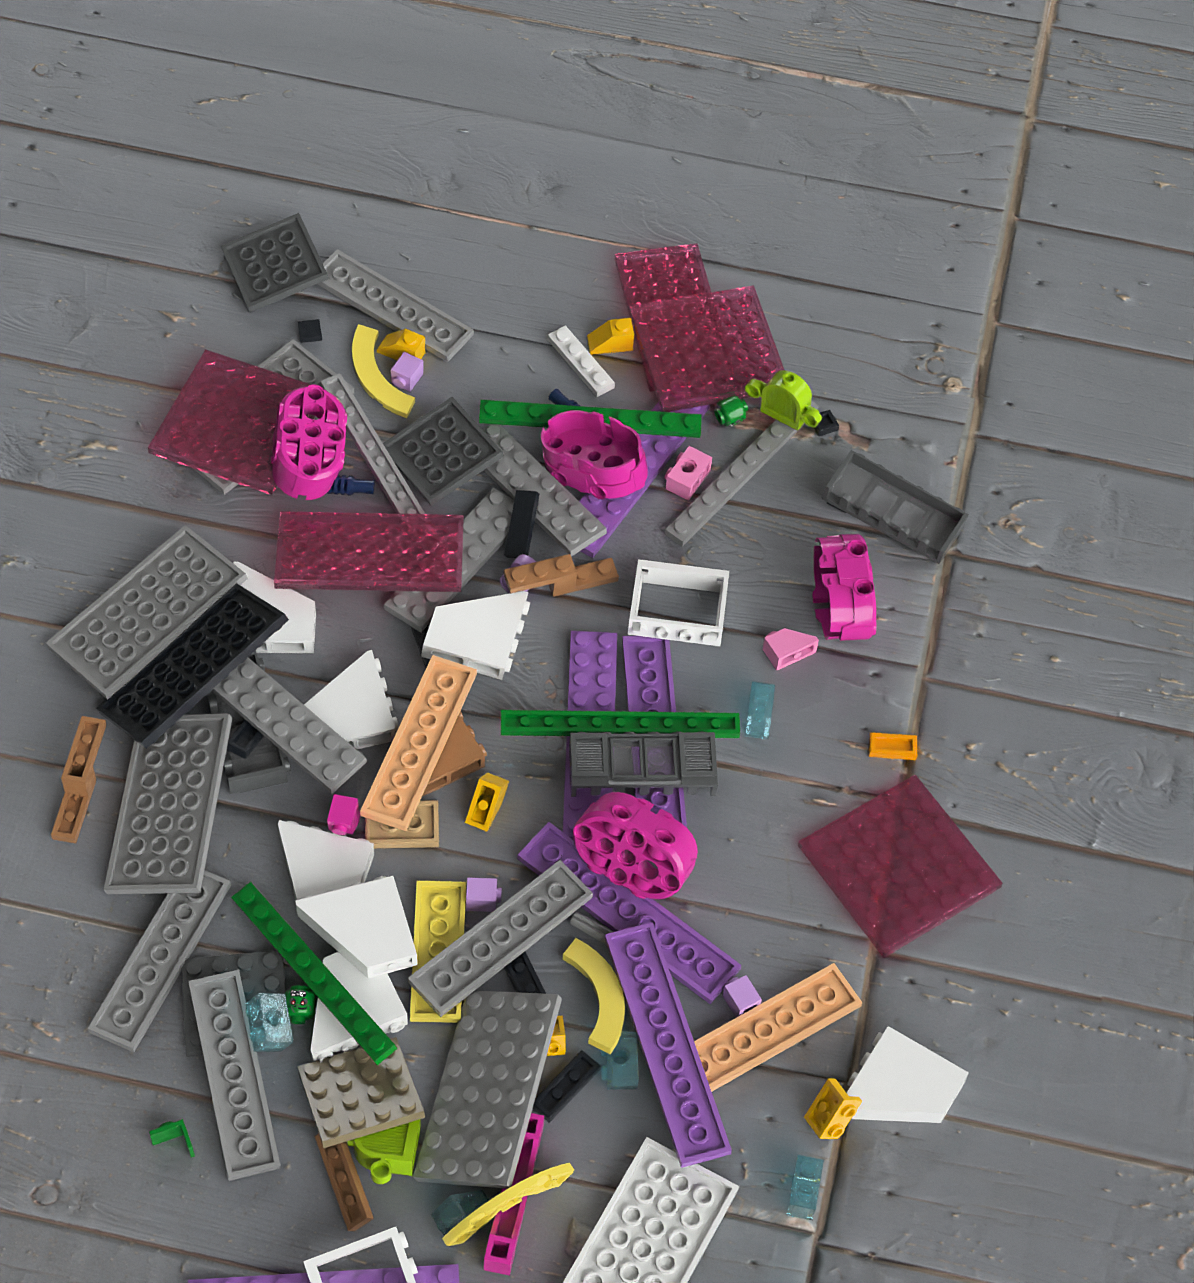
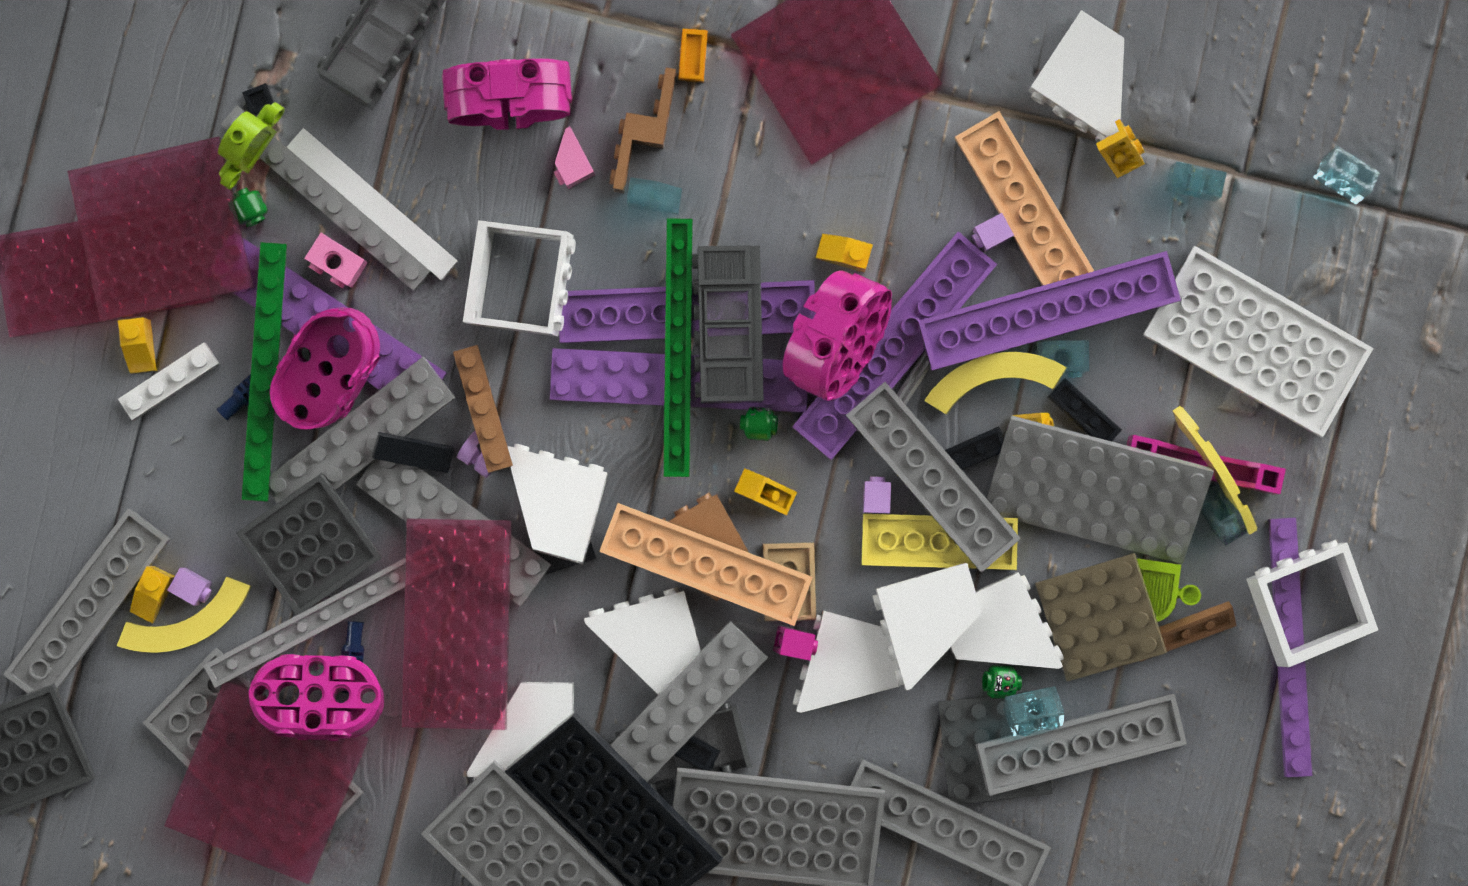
camera: 85 degrees left, 30 degrees up
green bracket [149,1119,195,1158] -> none
green plate [231,881,397,1065] -> none
black tile [298,319,322,343] -> none
none -> white tile [287,128,459,281]
none -> medium nougat bracket [609,67,676,193]
none -> green head [740,407,778,441]
none -> yellow slope [815,233,873,273]

